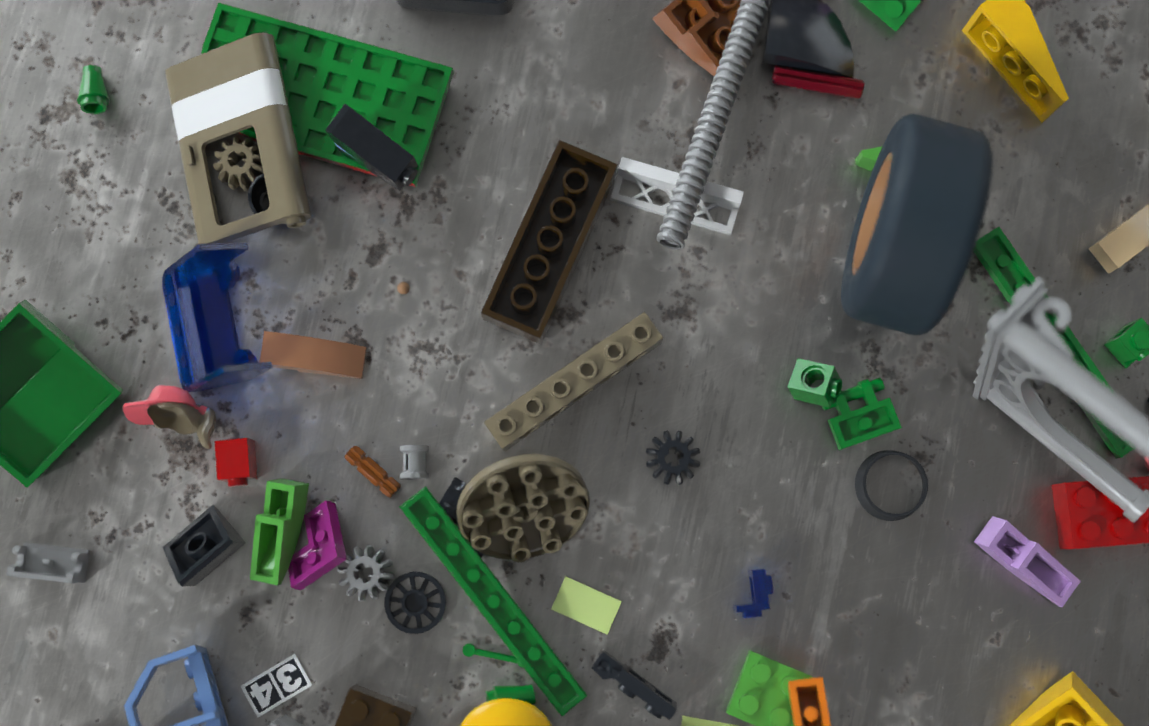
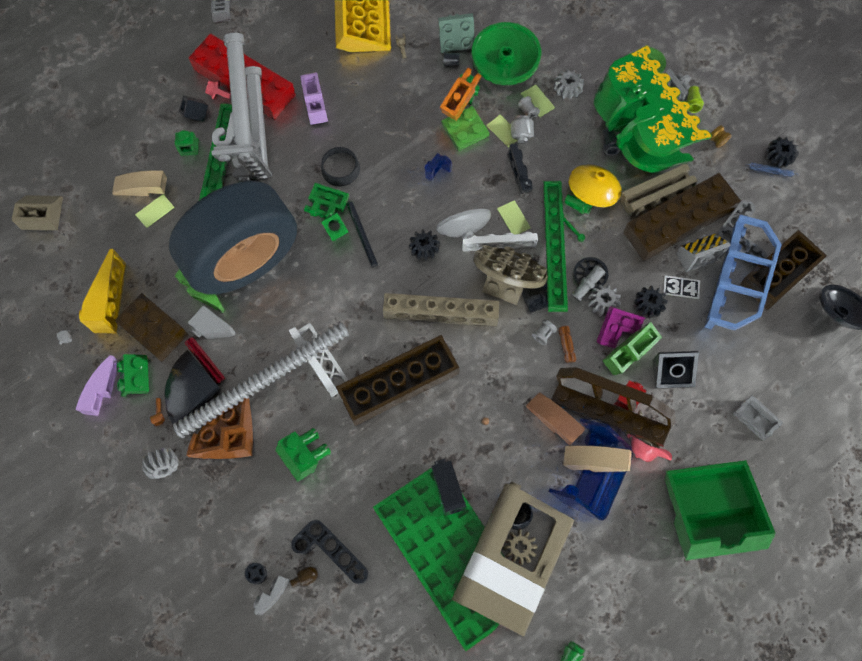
camera: 140 degrees left, 10 degrees down
none -> dark brown brick [114,293,189,362]
none -> yellowish green sticker [135,194,175,228]
none -> light grey slope [188,306,236,340]
none -> green brick [275,428,331,482]
none -> black bar [346,201,378,268]
none -> light grey dish [436,209,491,239]
none -> white plate [462,232,538,252]
none -> dark brown plate [551,367,675,447]
none -> tan slope [563,446,632,472]
none -> light grey pin [571,265,606,301]
none -> black gear [634,285,668,319]

